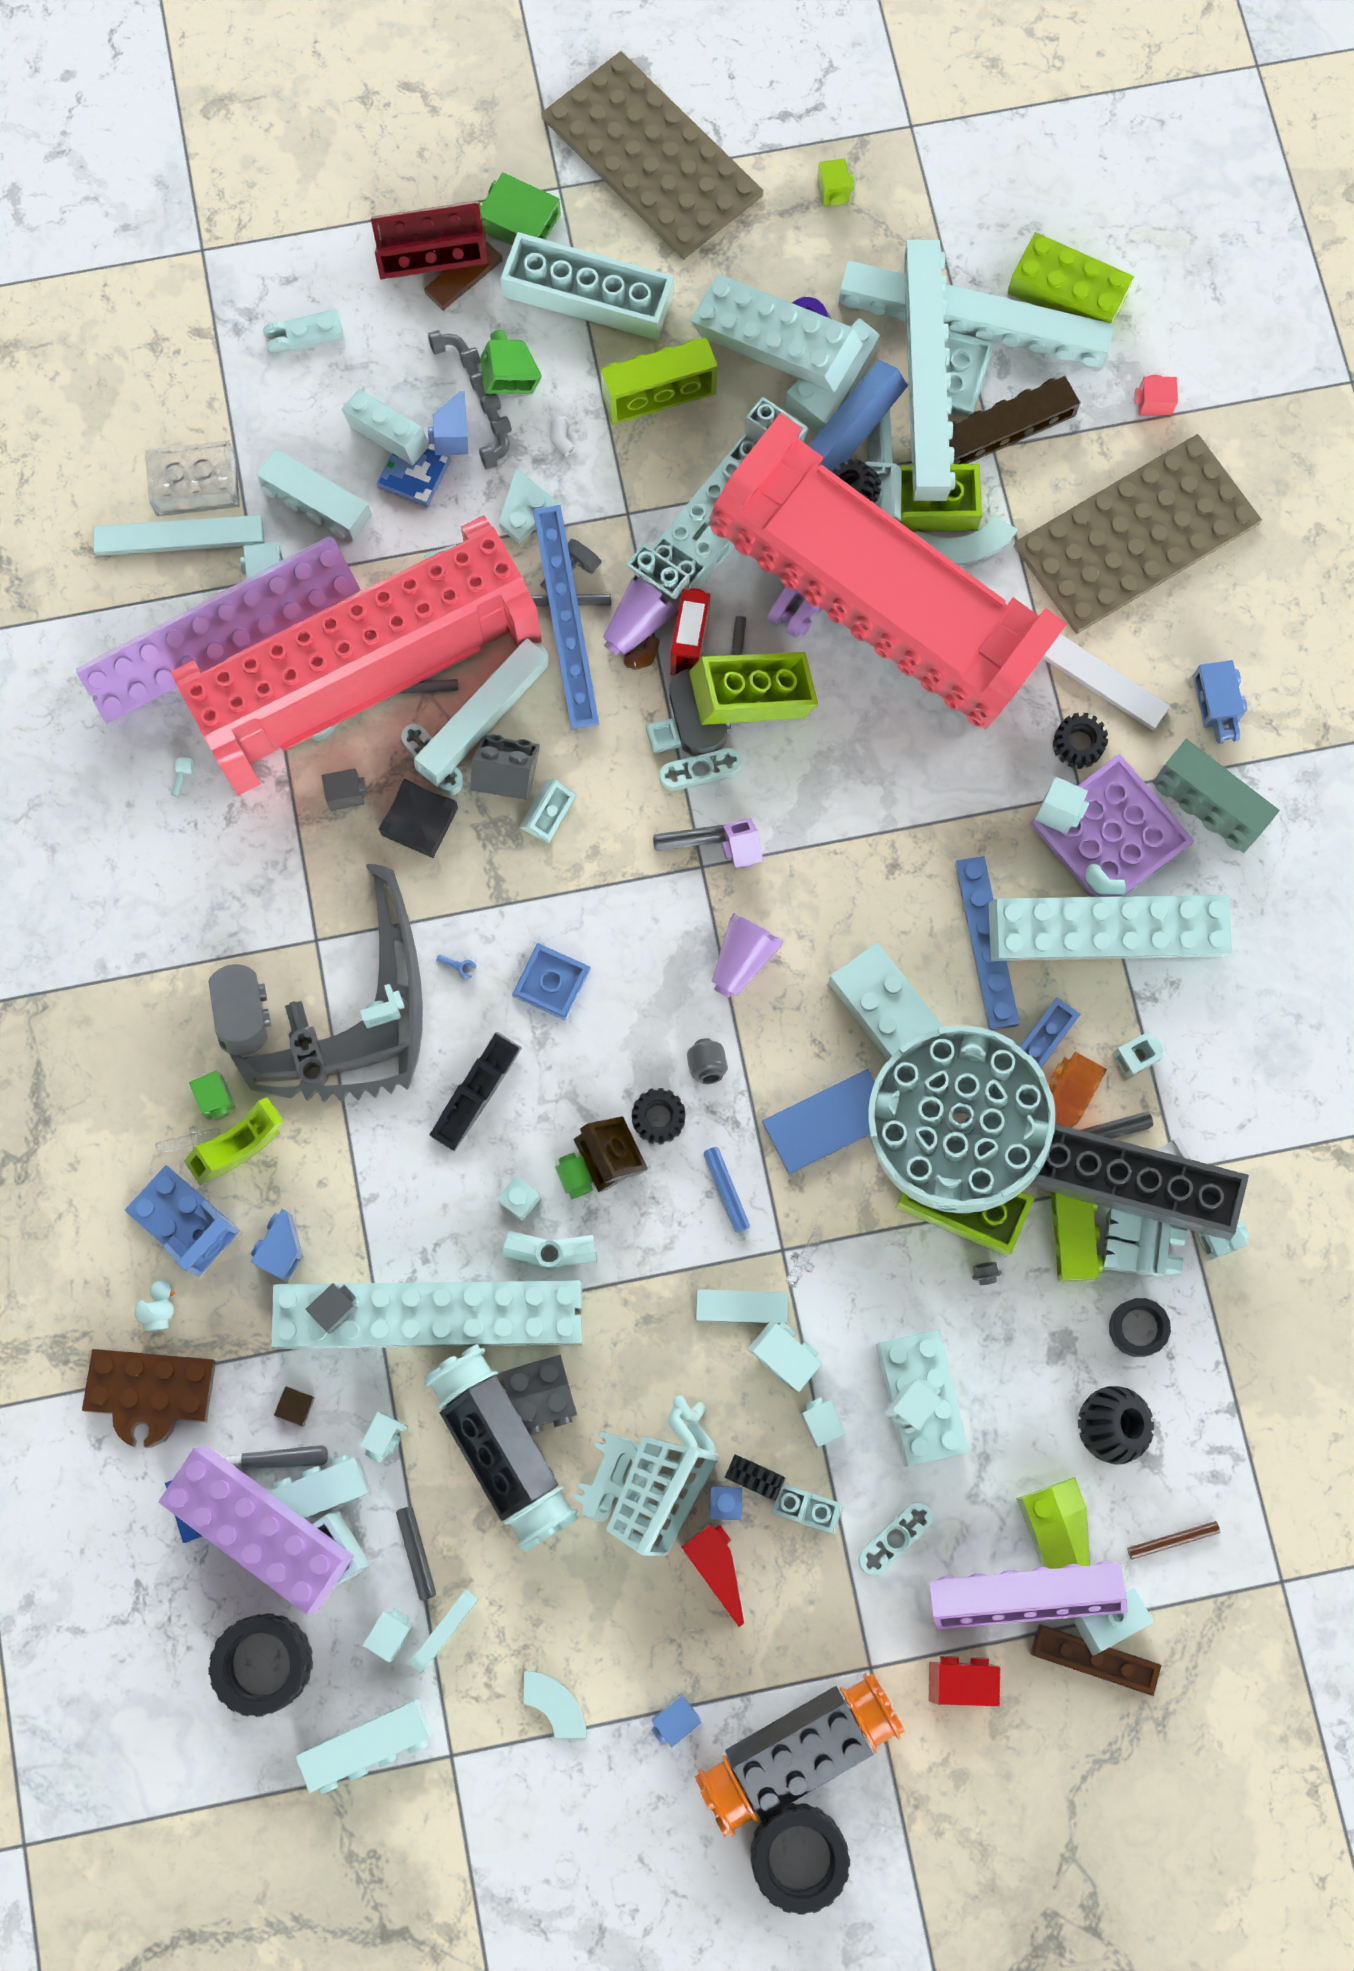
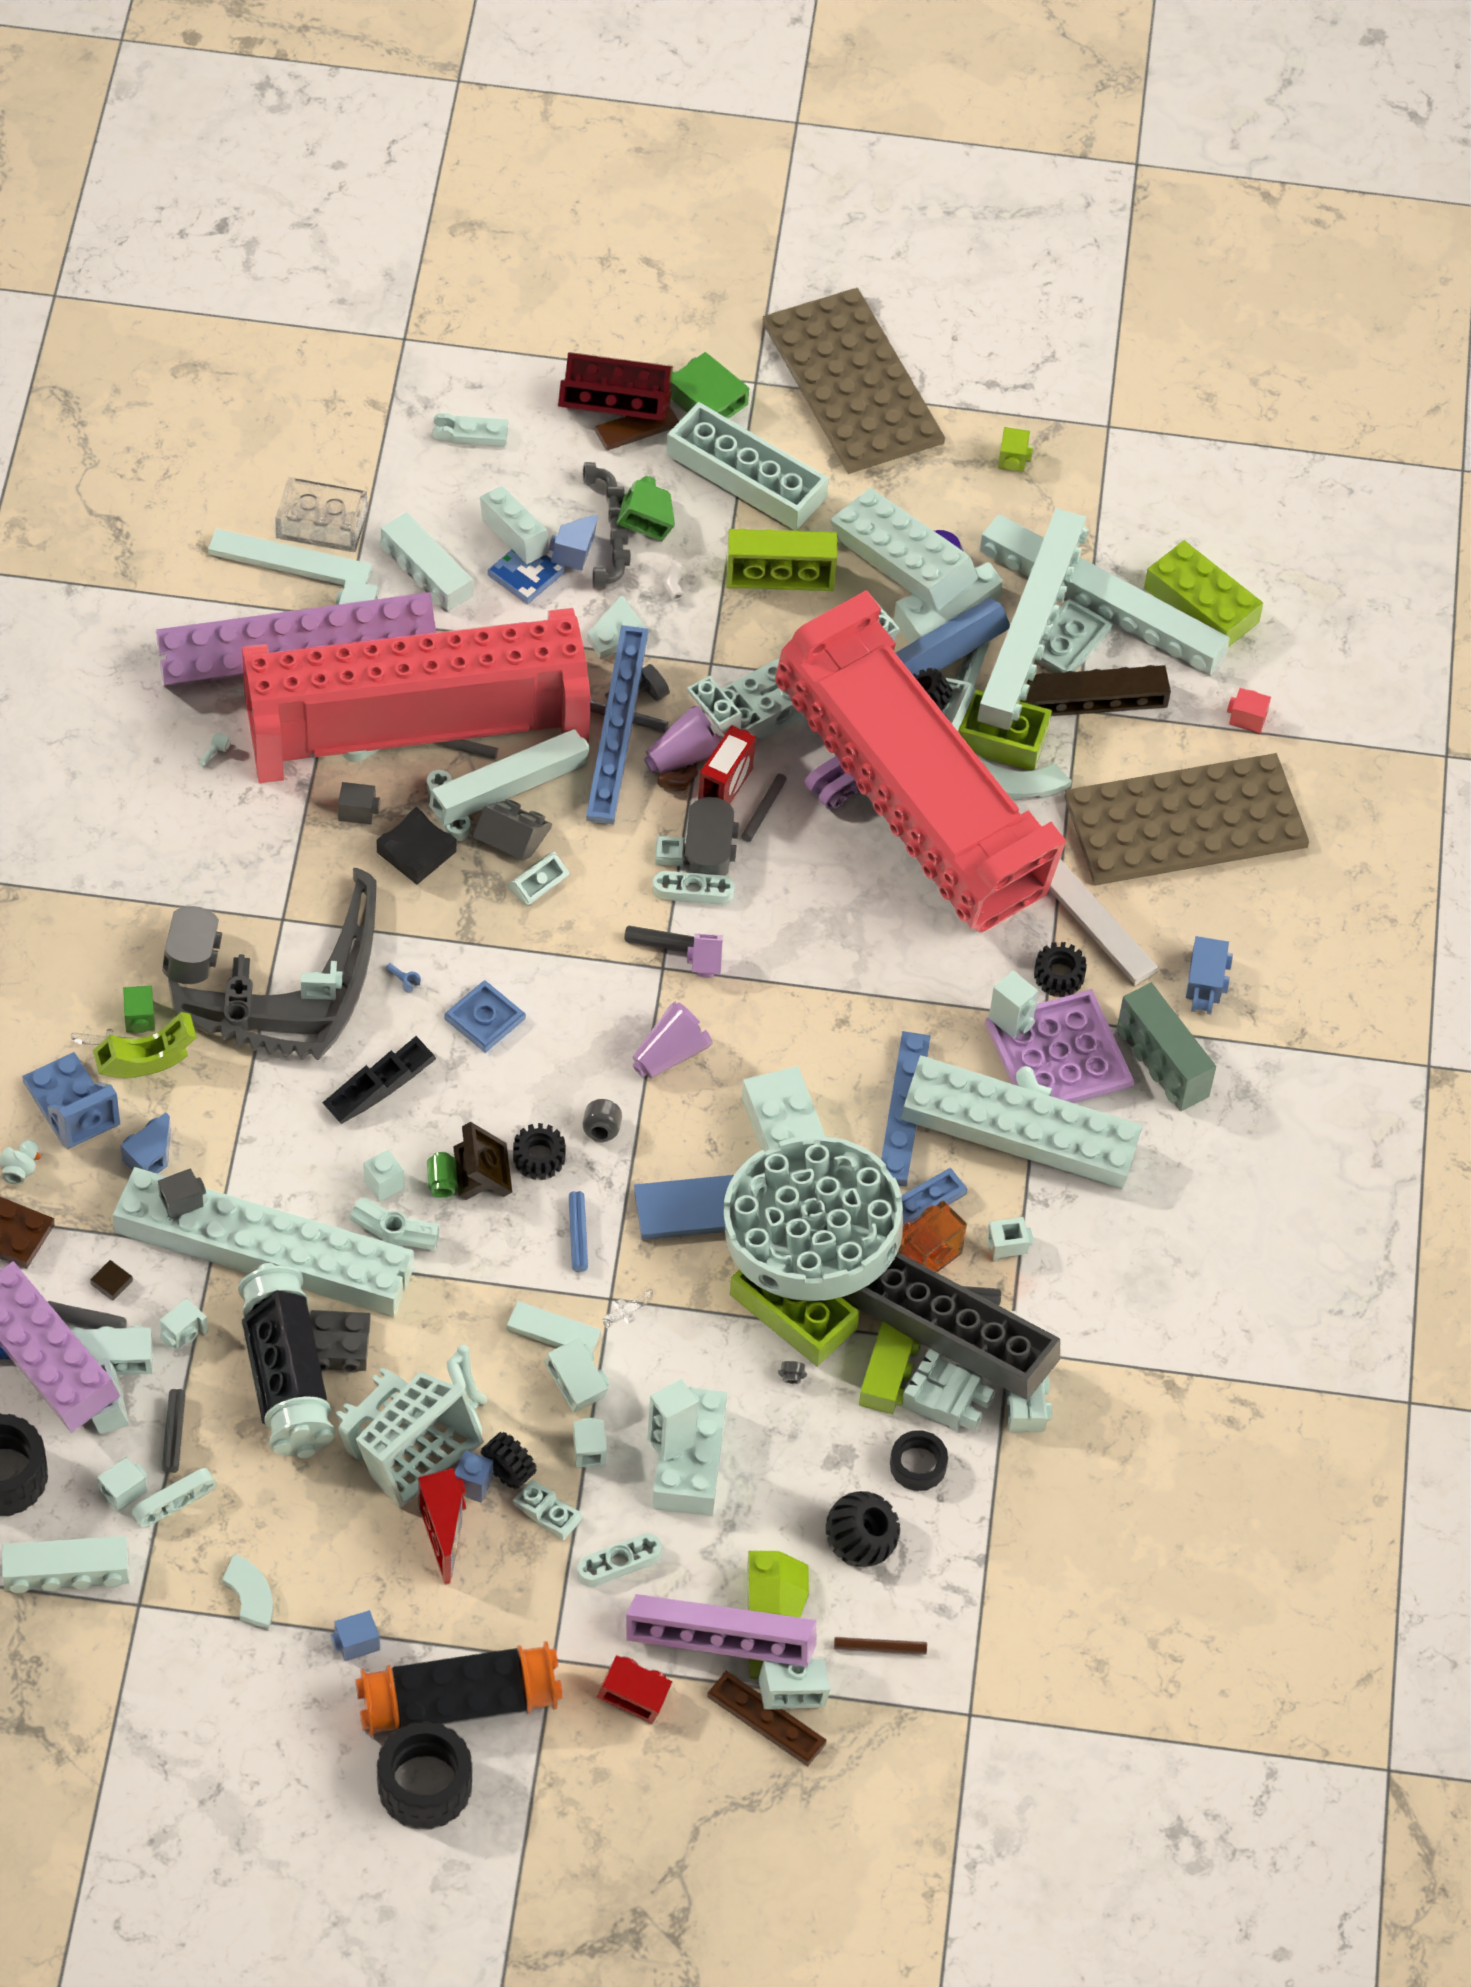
camera: 15 degrees right, 20 degrees down
lime brick [689,652,818,725] -> none

